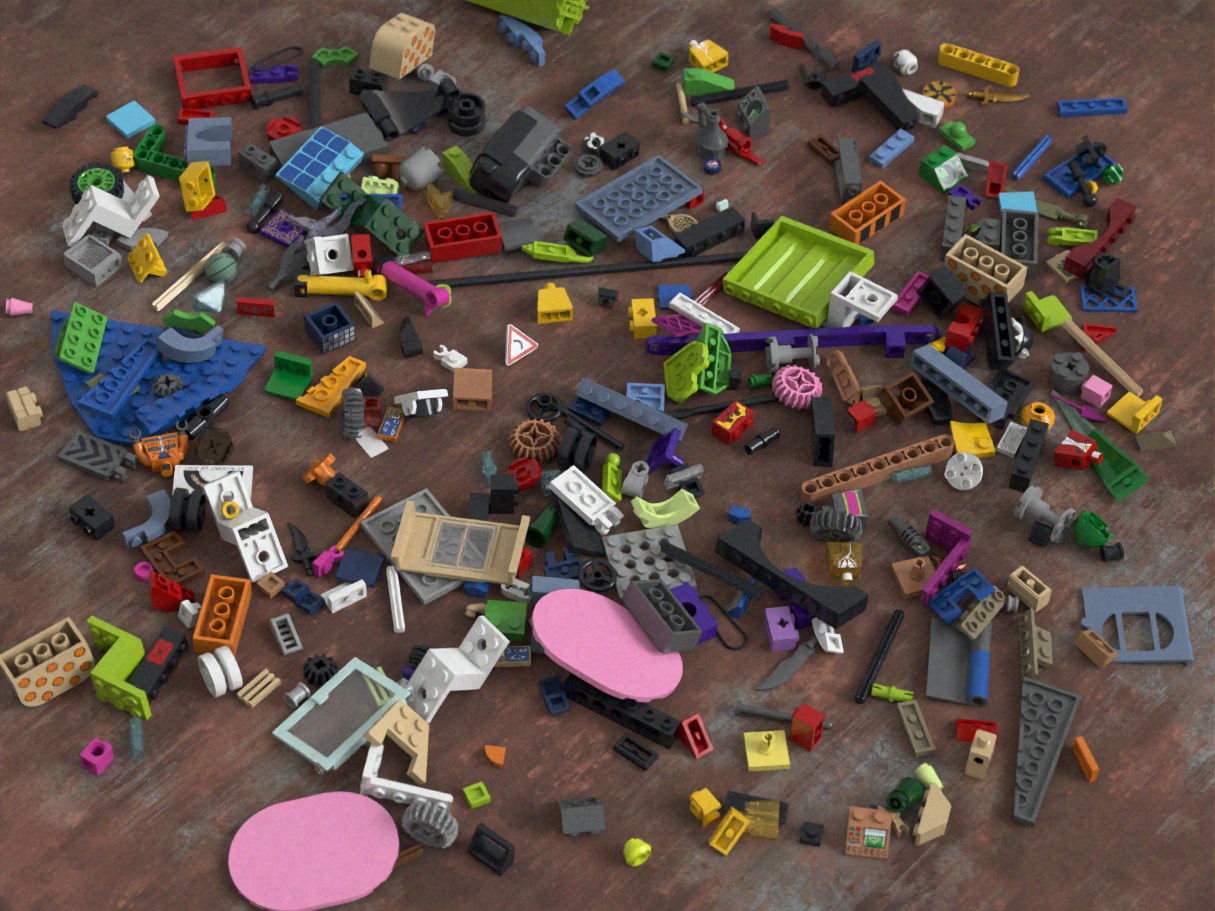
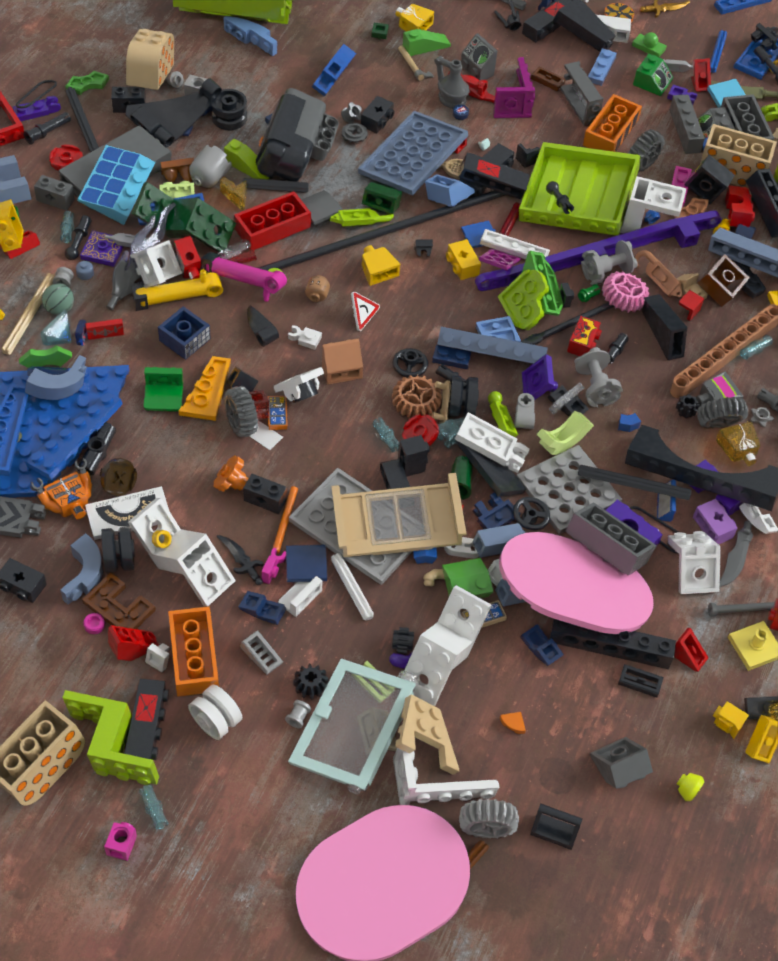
camera: 20 degrees left, 5 degrees up
dark grey gear [153,372,183,397] -> none
tan tile [237,669,281,708] -> none
medium nougat plate [257,572,285,599] -> none
tan slope [354,291,384,328] -> none
lime tile [463,782,491,809] -> none
black bar [561,407,625,451] -> none
black axle [690,80,789,107] -> none
none -> clear blue tile [75,320,87,346]
none -> sand blue piece [76,261,94,280]
none -> medium nougat head [305,275,330,302]
none -> tan piece [431,380,451,425]
none -> black brick [459,152,529,199]
none -> magenta bracket [493,57,535,118]
none -> black pin [546,181,574,214]
none -> light grey piece [574,347,623,407]
none -> dark grey gear [628,129,665,172]
none -> white bracket [668,531,720,594]
none -> nougat tile [674,198,708,219]
none -> light grey plate [751,407,774,427]

